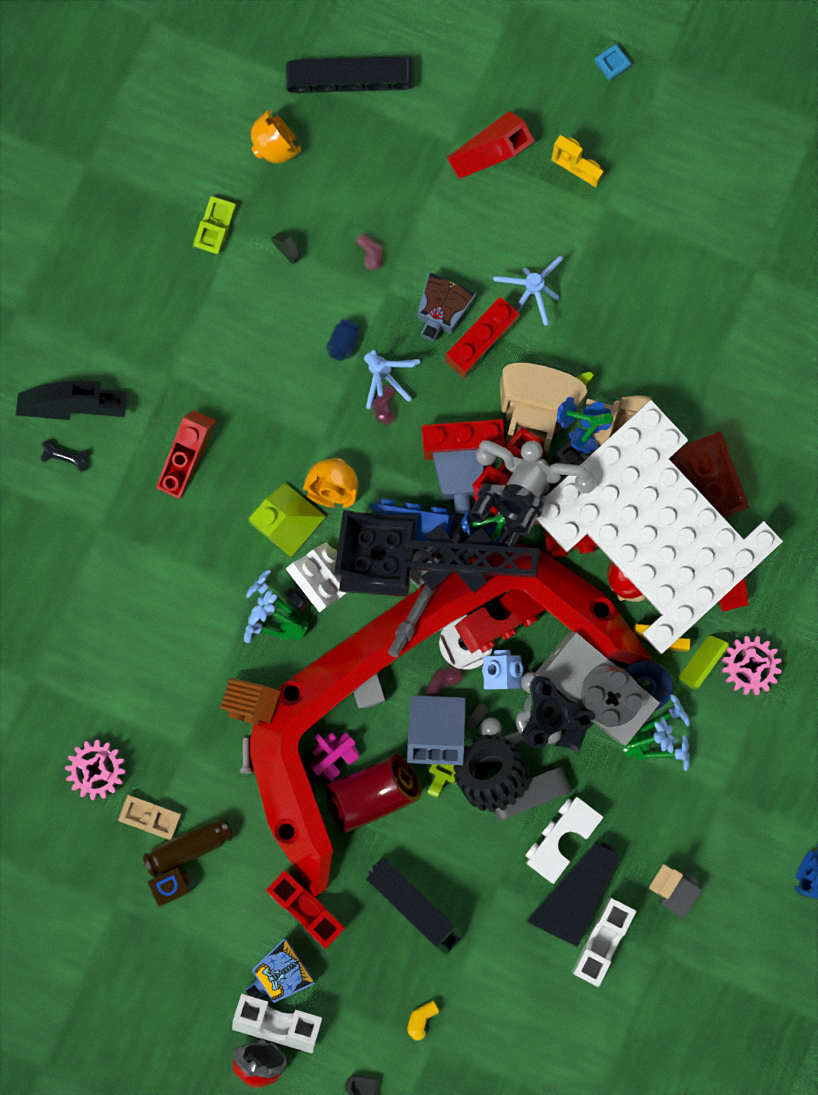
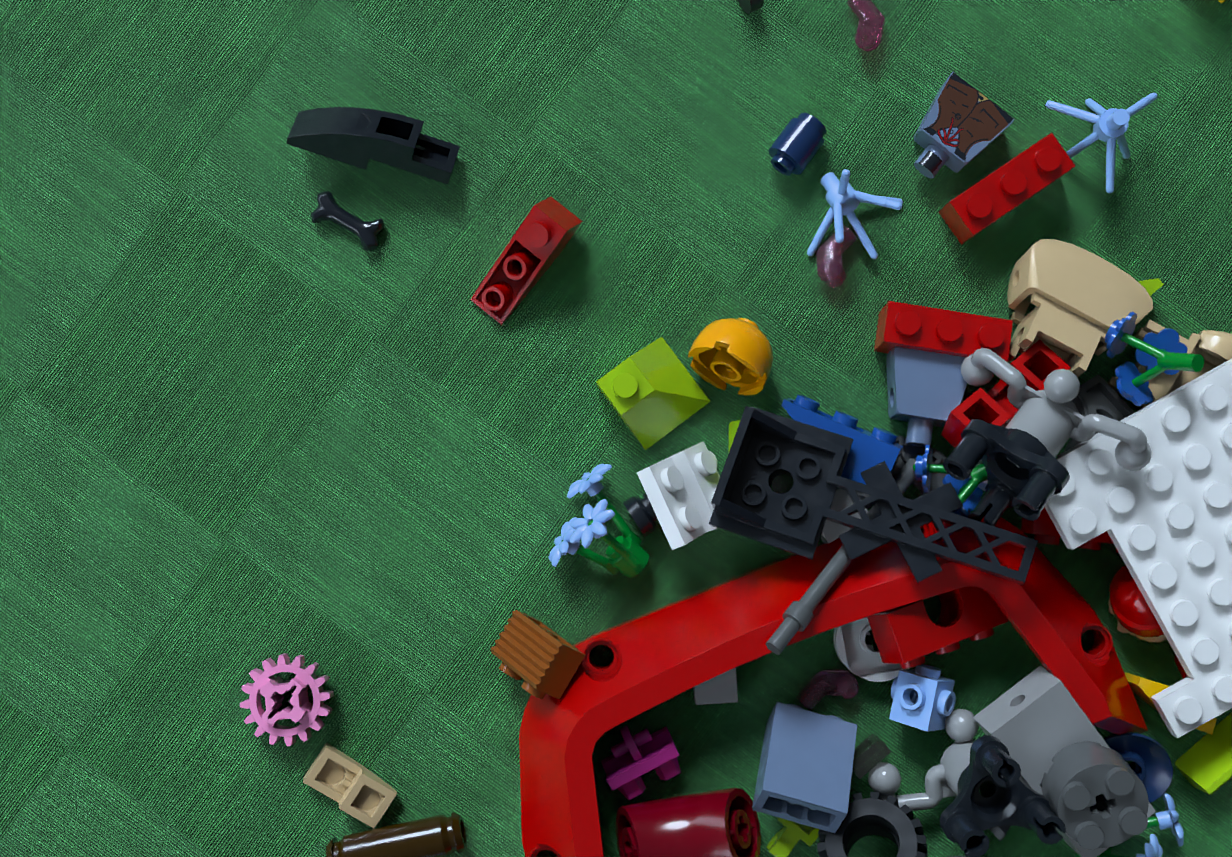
camera: 15 degrees right, 5 degrees up
light grey piece [240,738,252,774] -> none

